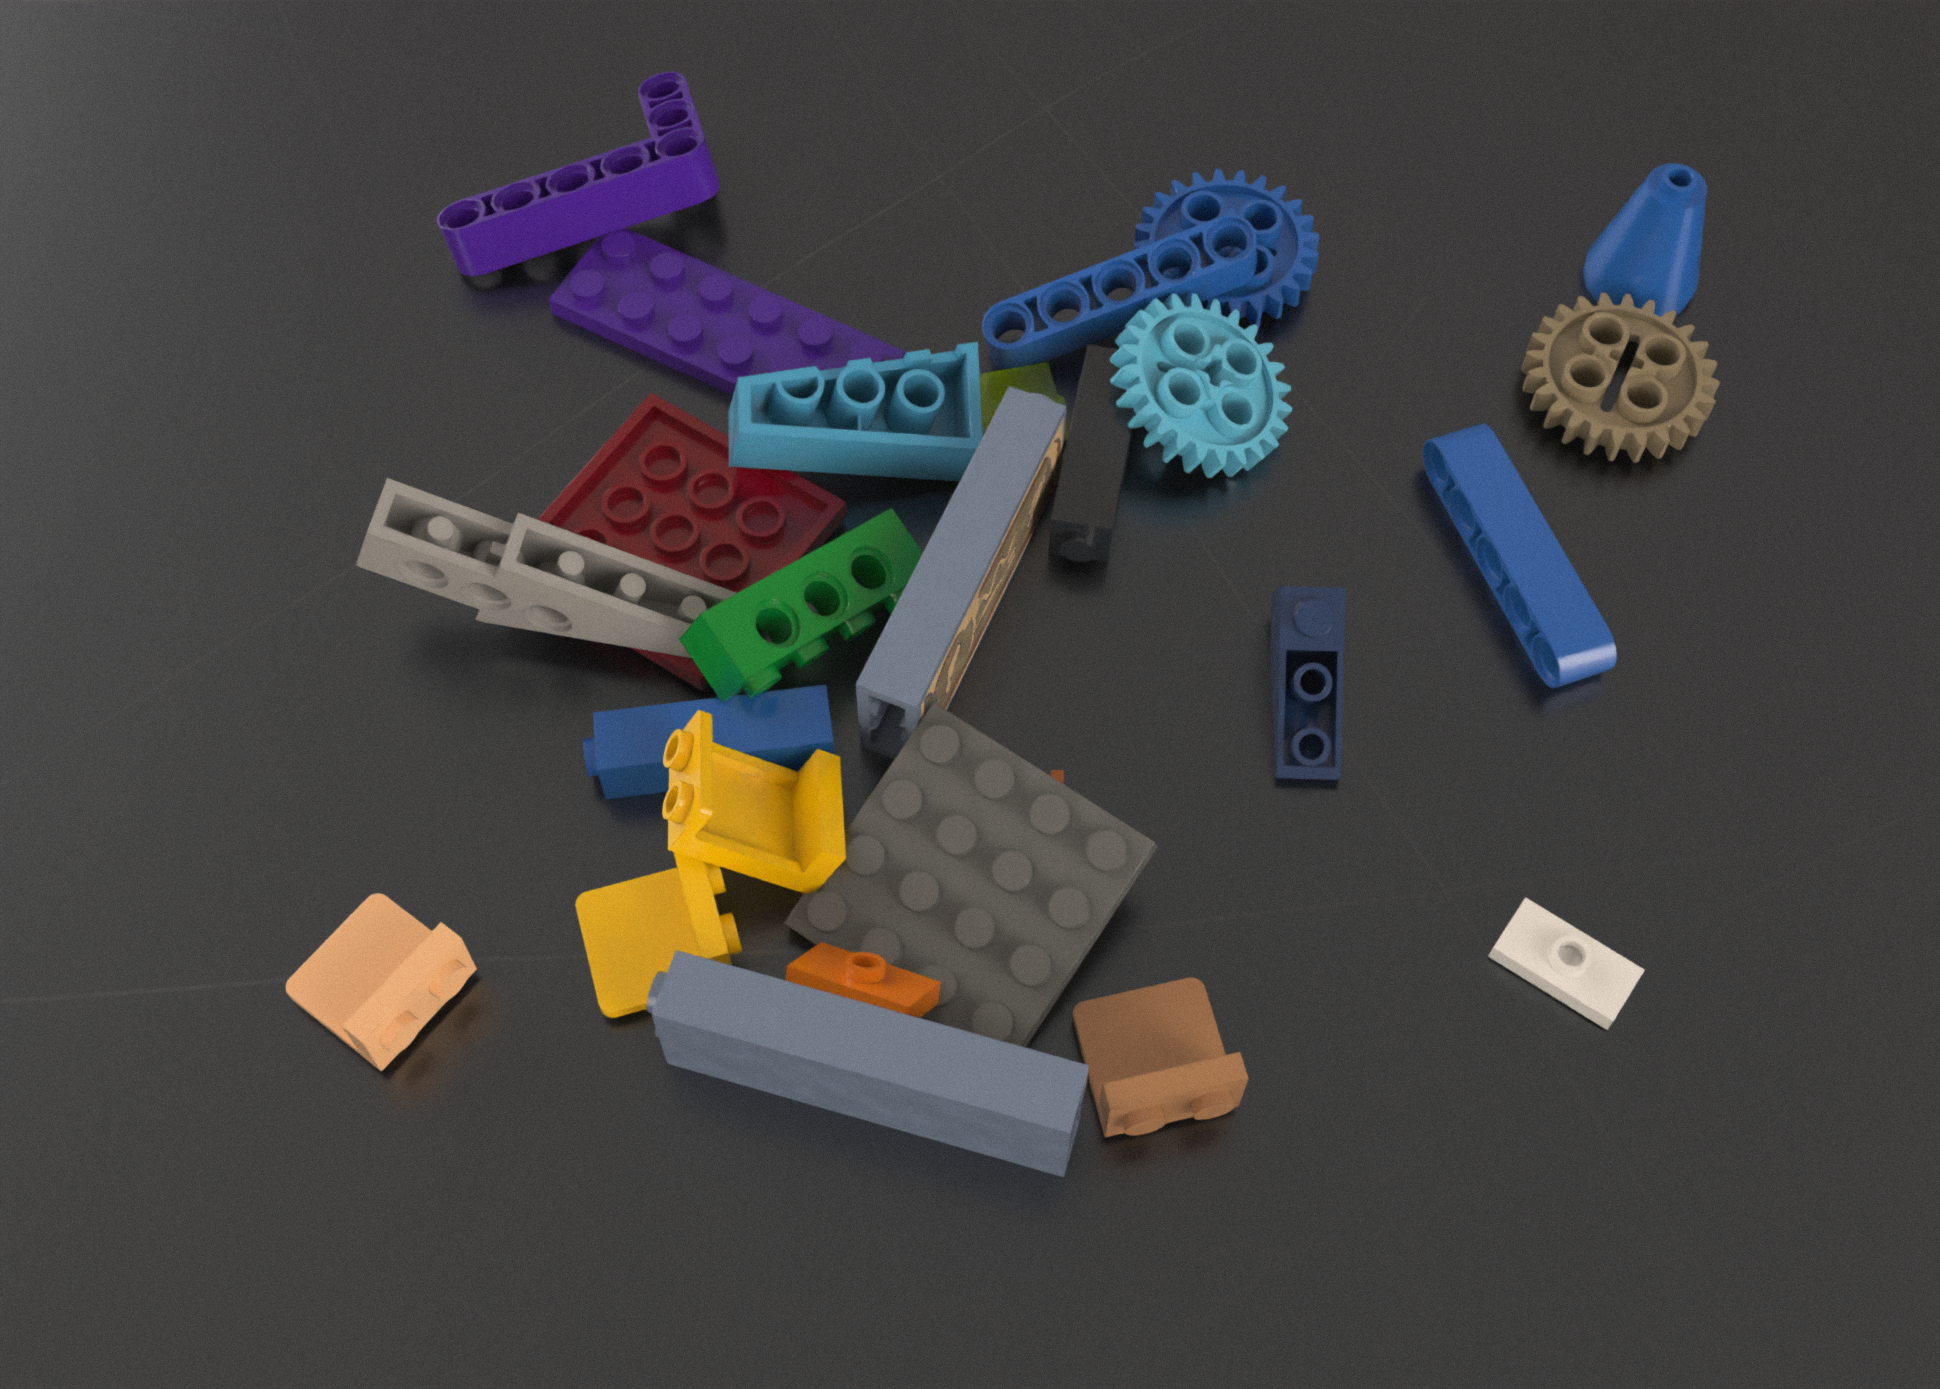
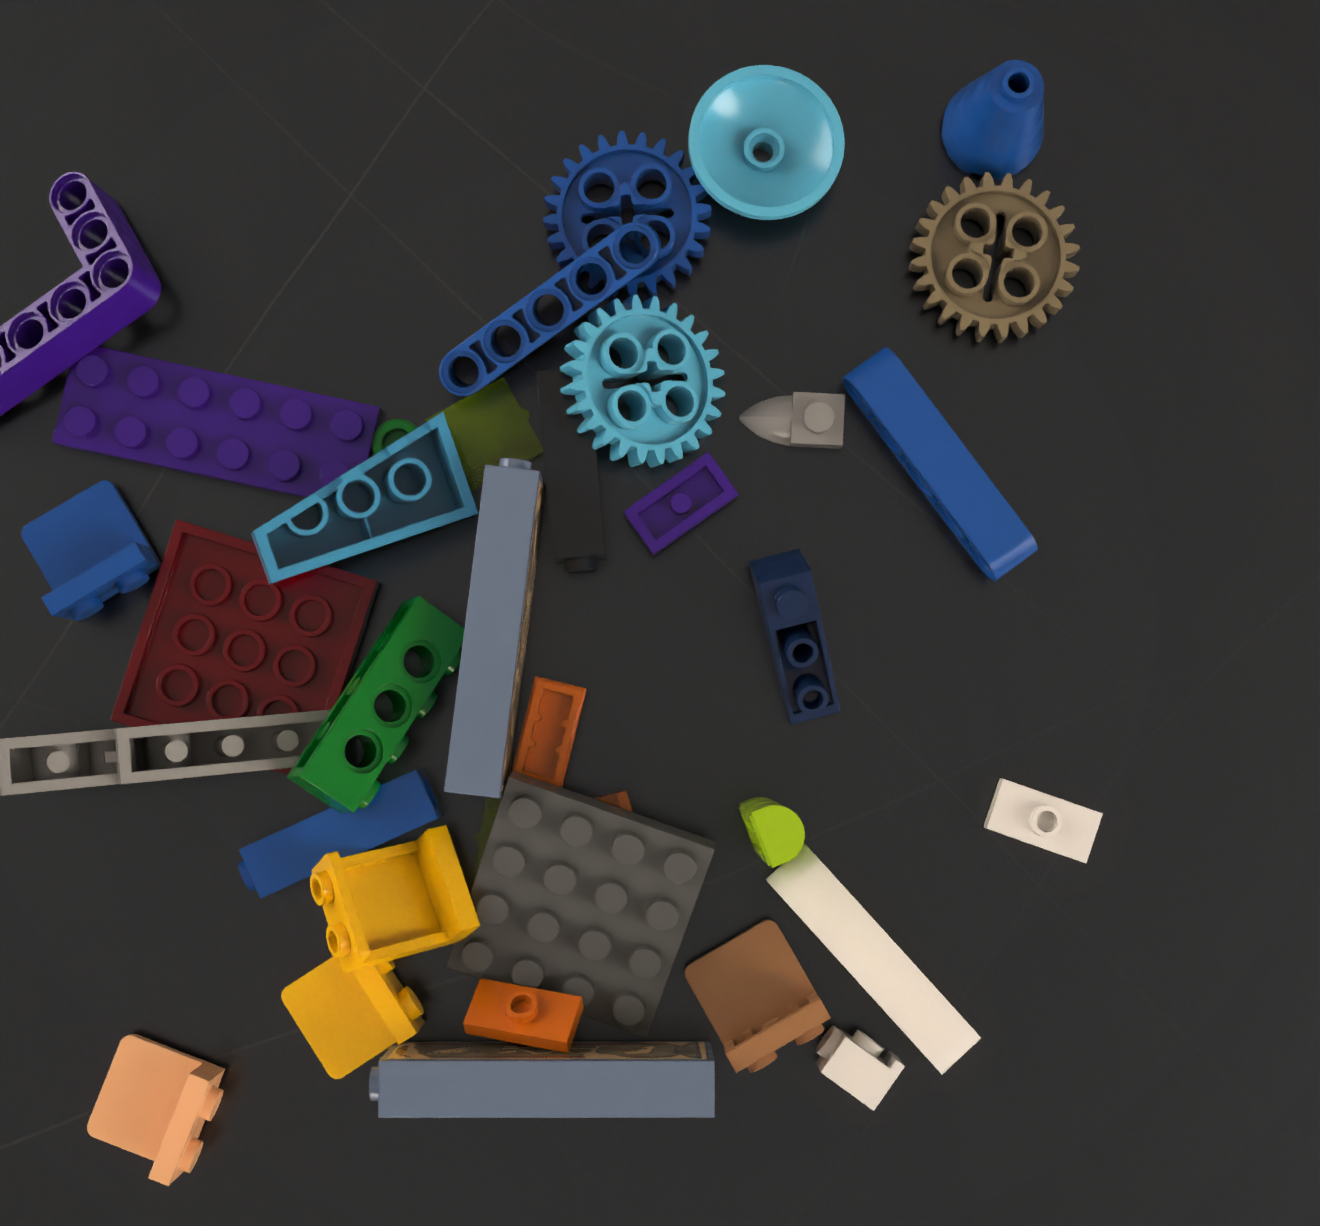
camera: 20 degrees left, 25 degrees up
none -> blue bracket [21,480,161,621]
none -> orange plate [511,676,587,788]
none -> dark purple plate [623,452,739,556]
none -> medium azure dish [688,65,845,220]
none -> lime brick [738,797,805,868]
none -> light grey plate [739,392,845,449]
none -> white beam [765,844,981,1074]
none -> white brick [816,1026,905,1111]

